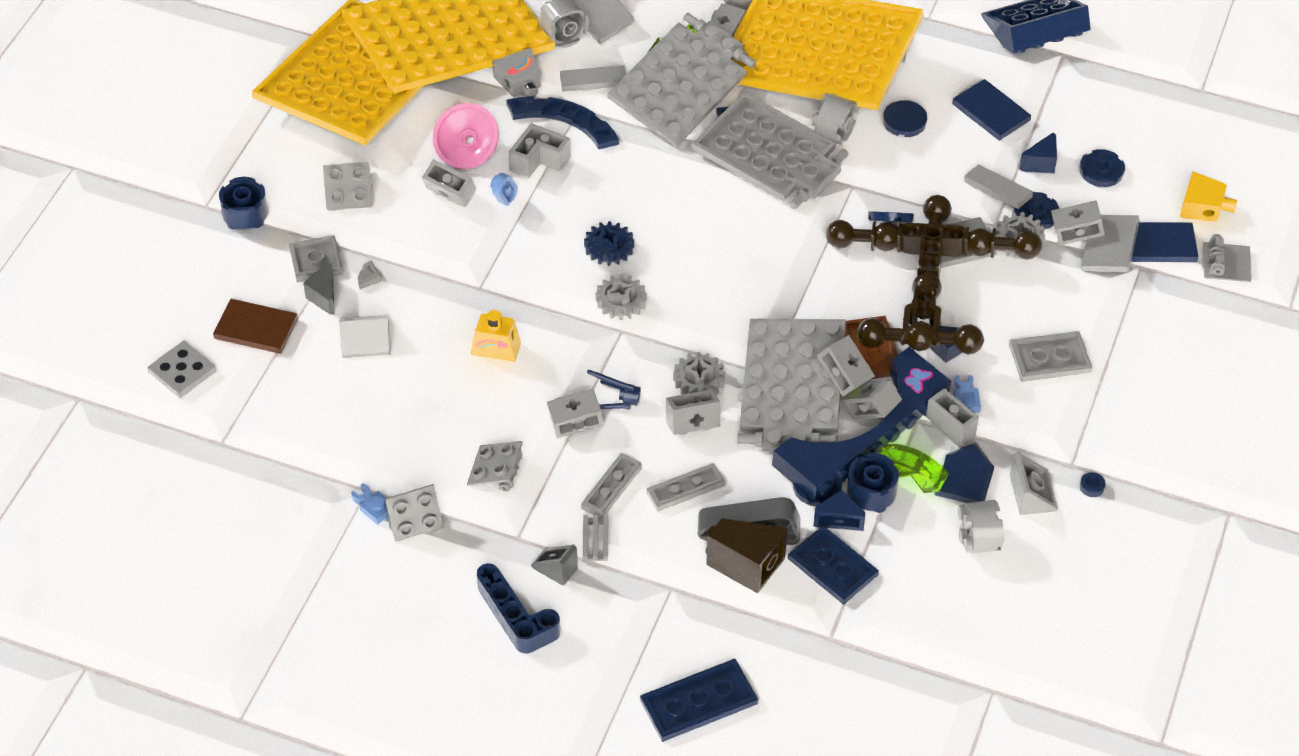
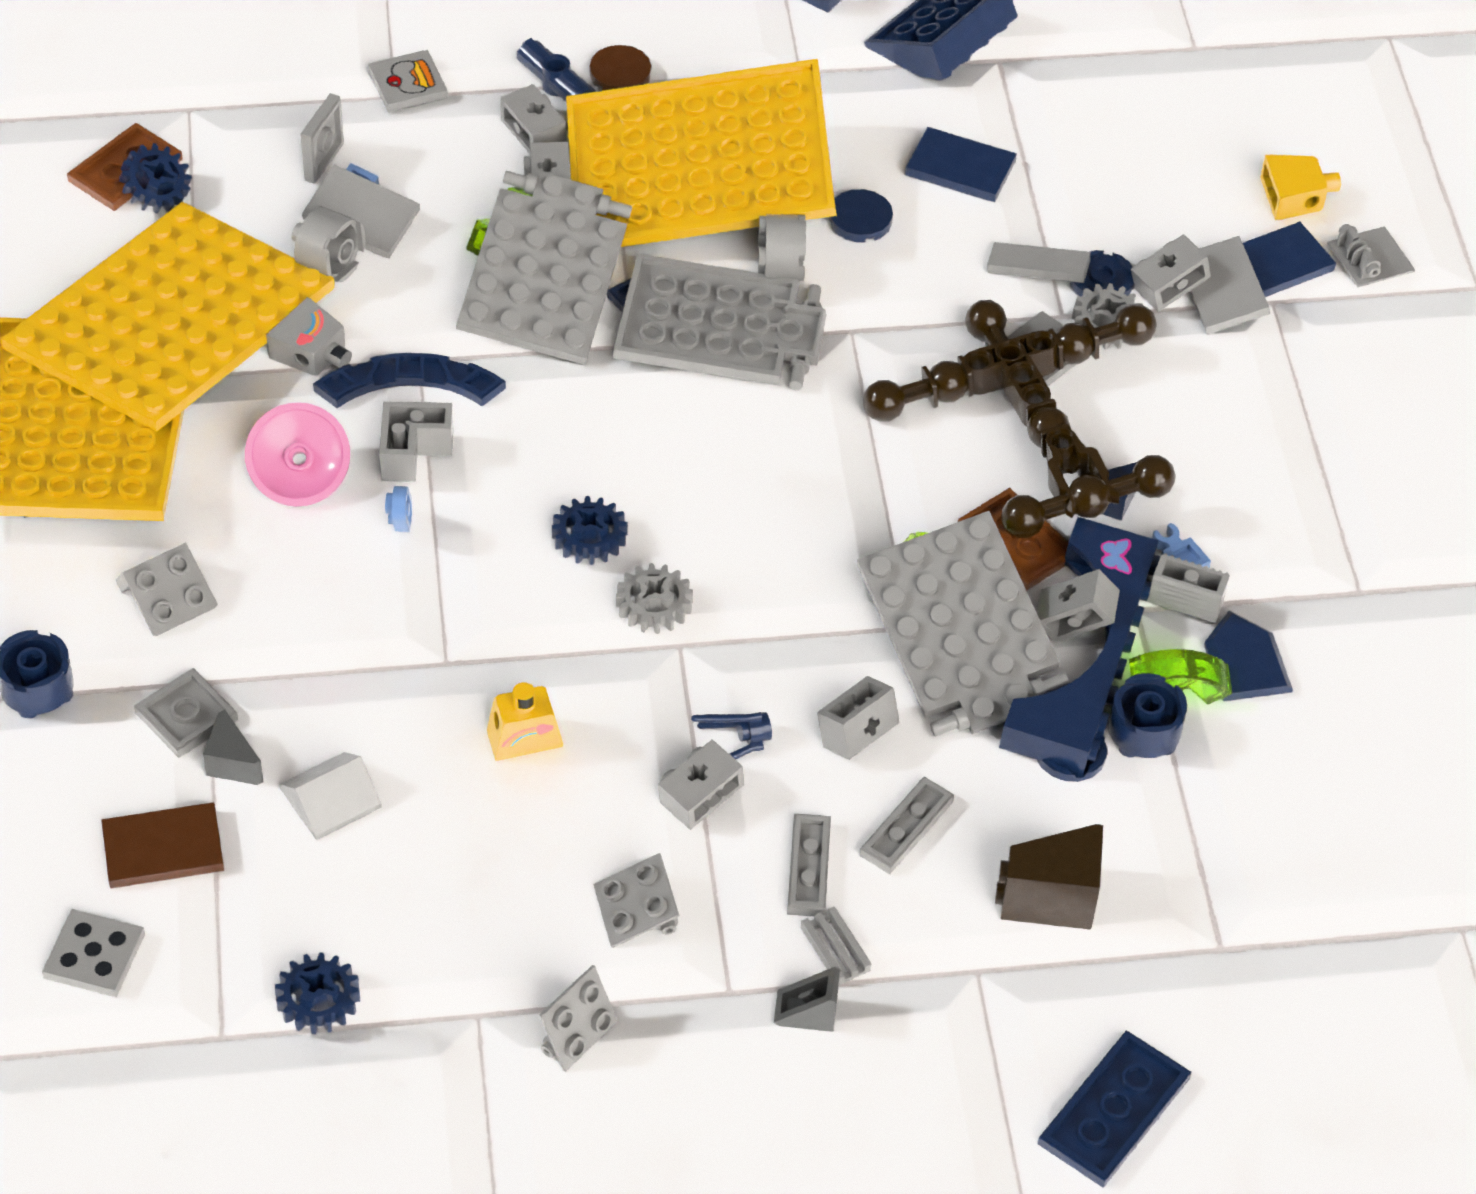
camera: 30 degrees left, 0 degrees up
medium blue plate [351,483,389,525] -> none
light grey tile [357,261,381,290] -> none
light grey brick [421,159,476,208] -> none
dark blue beam [476,563,560,654] -> none
light grey tile [560,65,626,92] -> none
light grey gear [673,352,726,395] -> none
dark grey beam [697,497,801,545] -> none
dark blue tile [788,525,879,605] -> none
dark blue slope [813,490,866,531] -> none
light grey brick [816,335,875,397] -> none
dark blue tile [868,211,914,223] -> none
light grey brick [958,500,1004,554] -> none
light grey tile [1009,331,1092,382] -> none
light grey slope [1010,451,1058,515] -> none
dark blue slope [1019,132,1057,173] -> none
dark blue tile [1079,149,1125,187] -> none
dark blue tile [1079,472,1106,497] -> none
none -> dark blue gear [274,952,361,1035]

